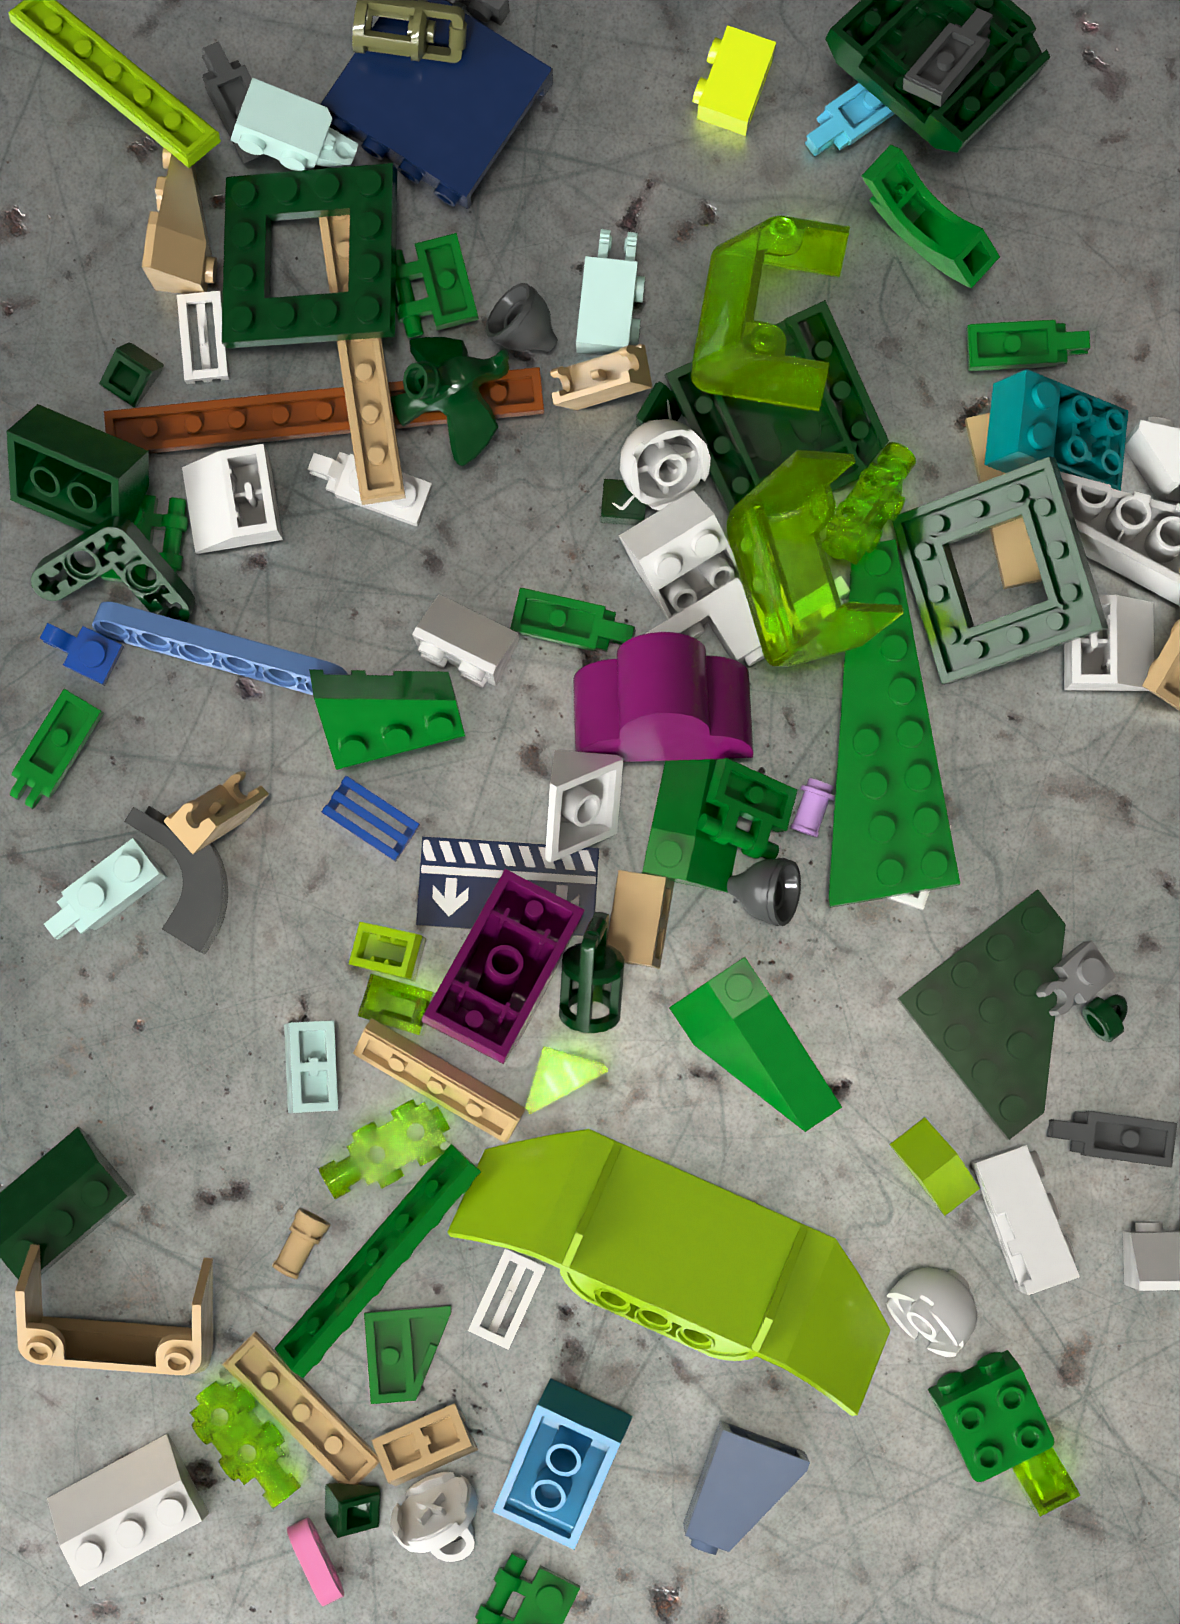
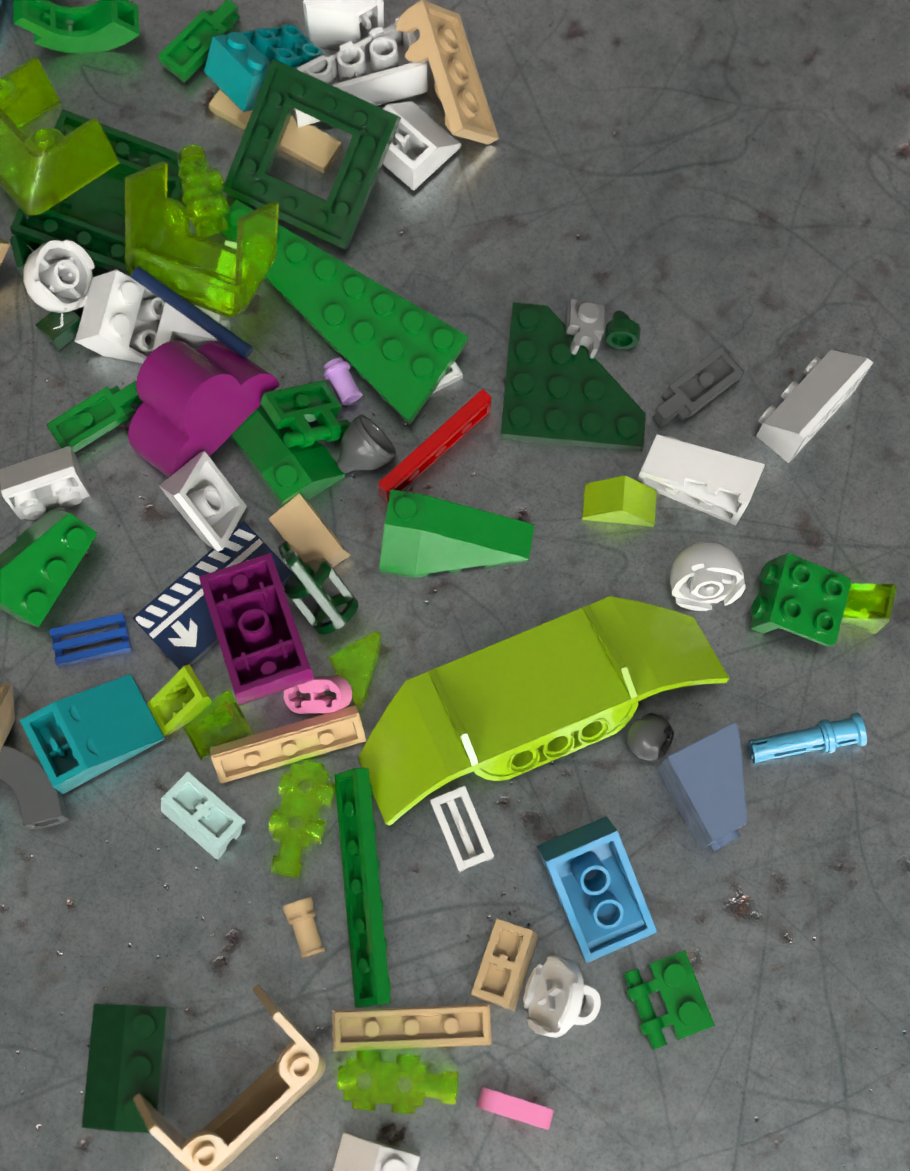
camera: 55 degrees left, 10 degrees down
dark green slope [324,1483,380,1538] -> none
green wing [364,1305,452,1404] -> none
none -> teal slope [19,674,165,794]
none -> dark blue bar [131,266,253,359]
none -> bright pink beam [284,675,352,714]
none -> red tile [378,389,492,504]
none -> dark grey piece [627,713,674,761]
none -> medium azure pin [748,712,867,764]

